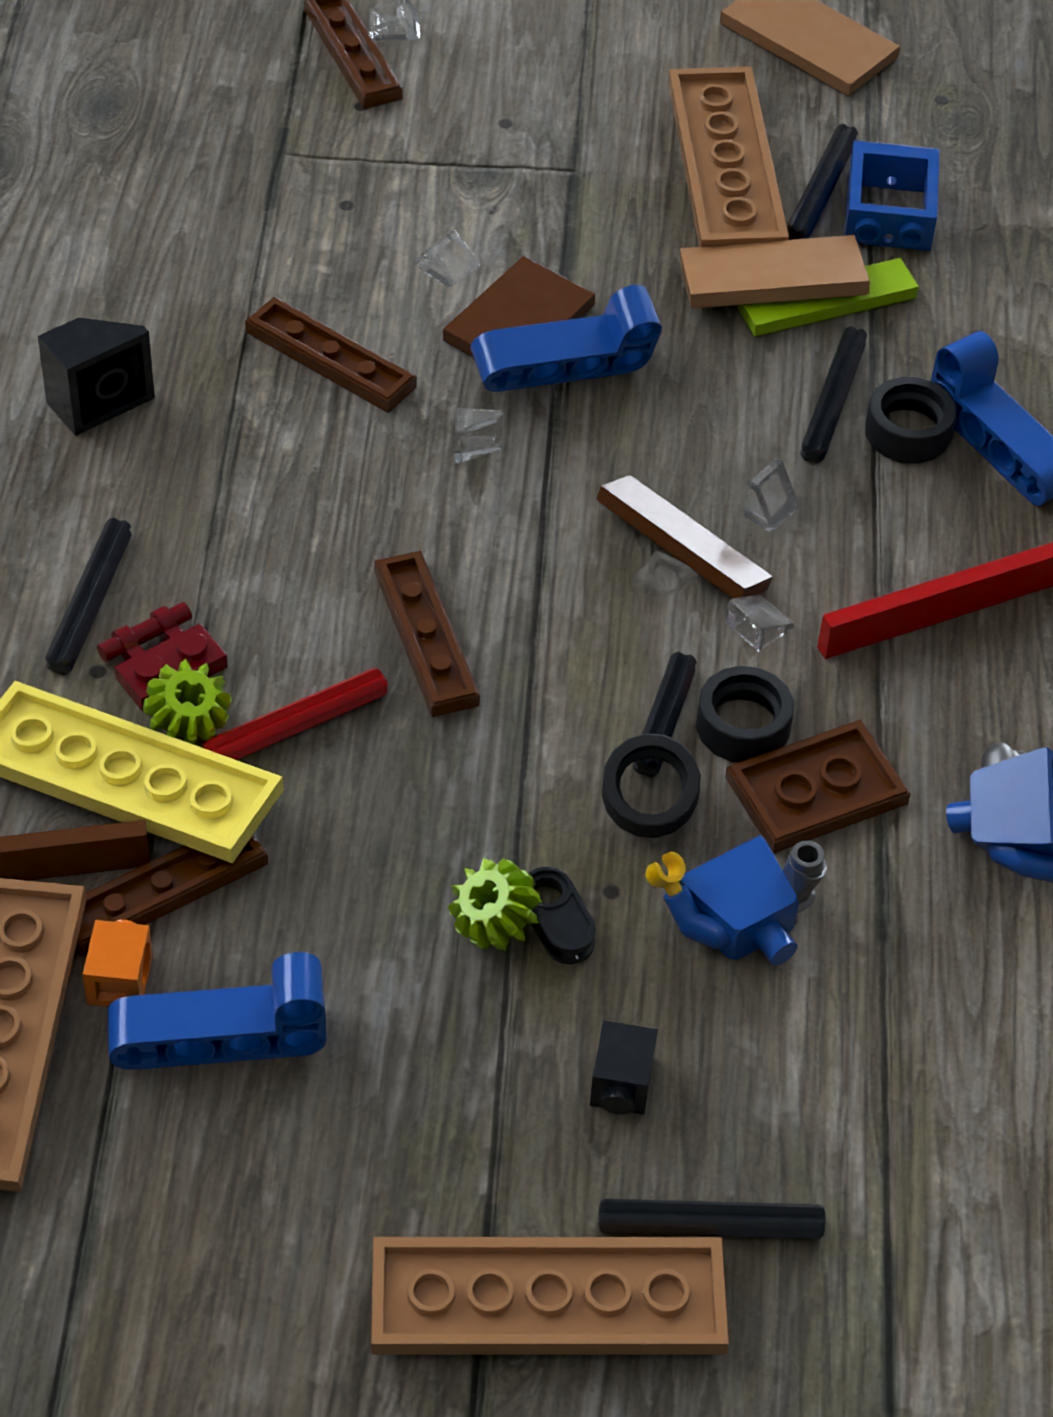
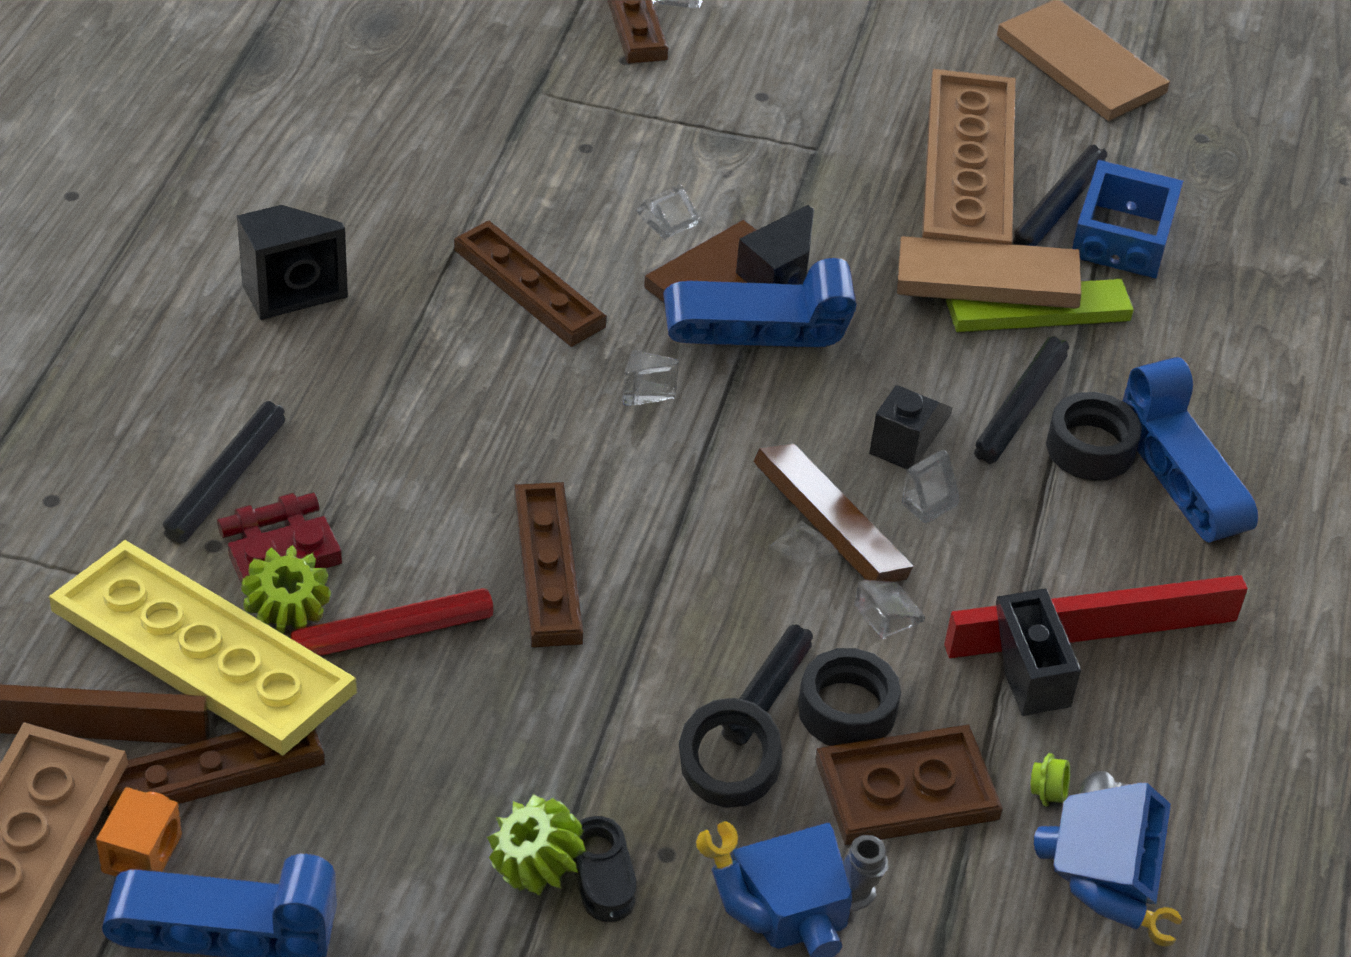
camera: 10 degrees right, 5 degrees down
none -> black slope [736,205,814,285]
none -> black slope [869,385,953,472]
none -> black slope [996,588,1081,716]
none -> lime plate [1031,753,1070,807]

